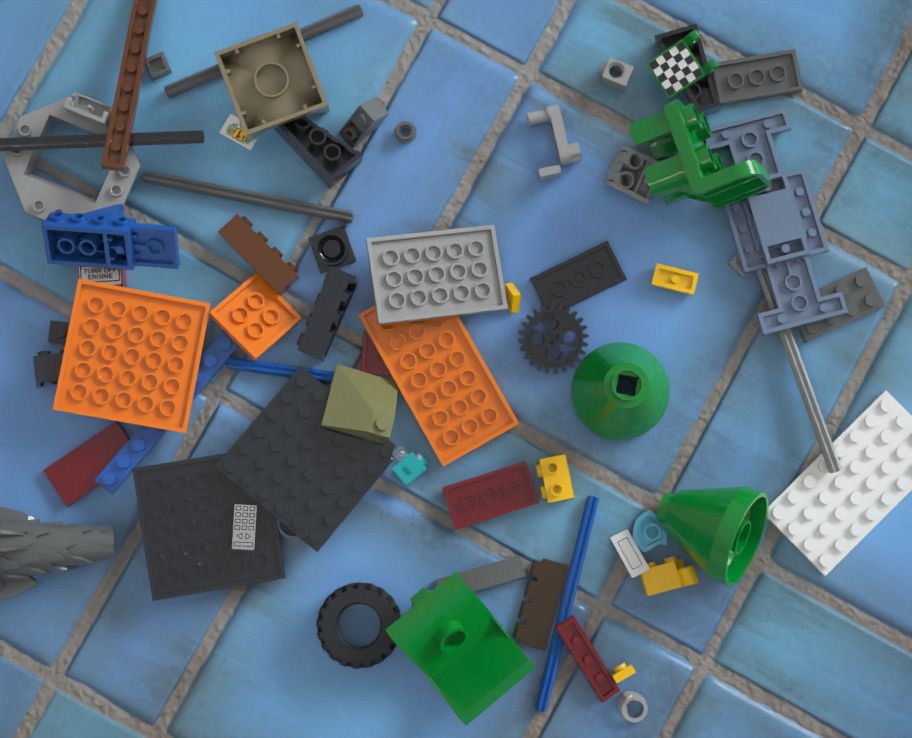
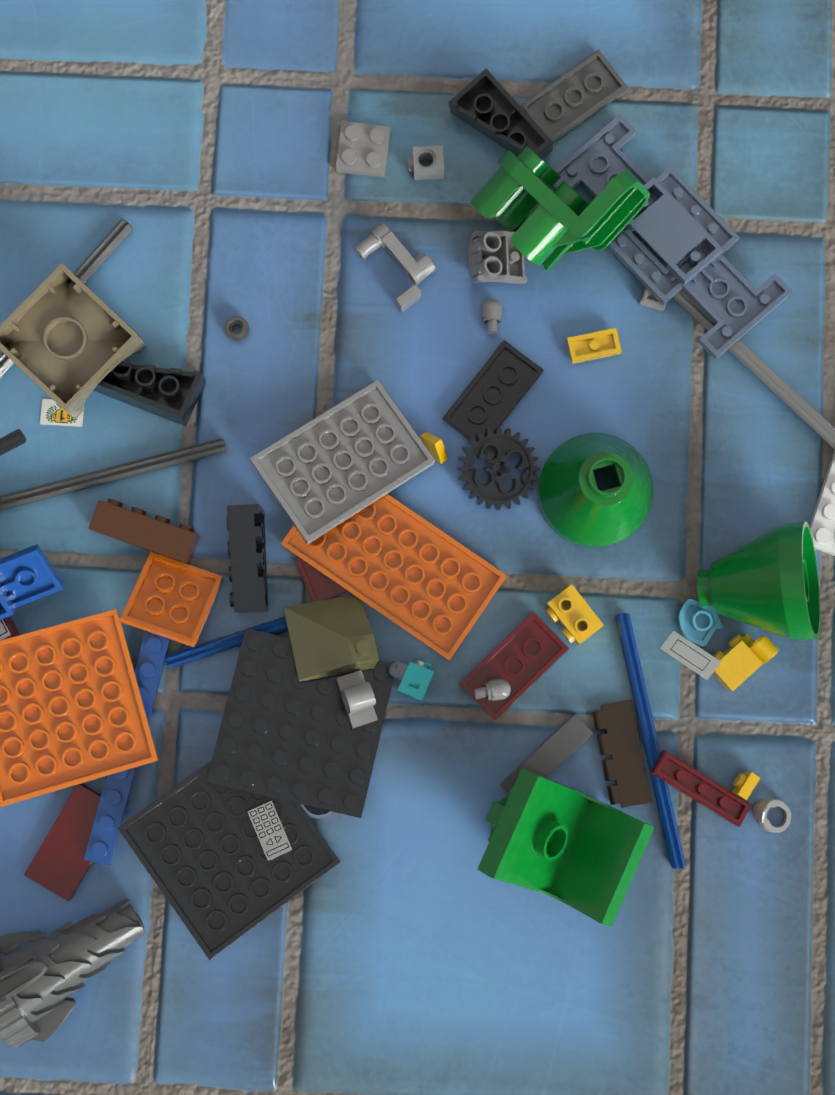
camera: 25 degrees left, 0 degrees up
black hat [308,221,356,273] -> none
black tyre [316,582,401,669] -> none
dark grey slope [339,98,389,148] -> none
flag [646,30,719,100] -> none
dark grey plate [798,267,885,343] -> none
none -> light grey plate [335,121,391,178]
none -> light grey tile [336,670,378,729]
none -> light grey cylinder [474,679,511,701]
none -> light grey cylinder [482,298,502,334]

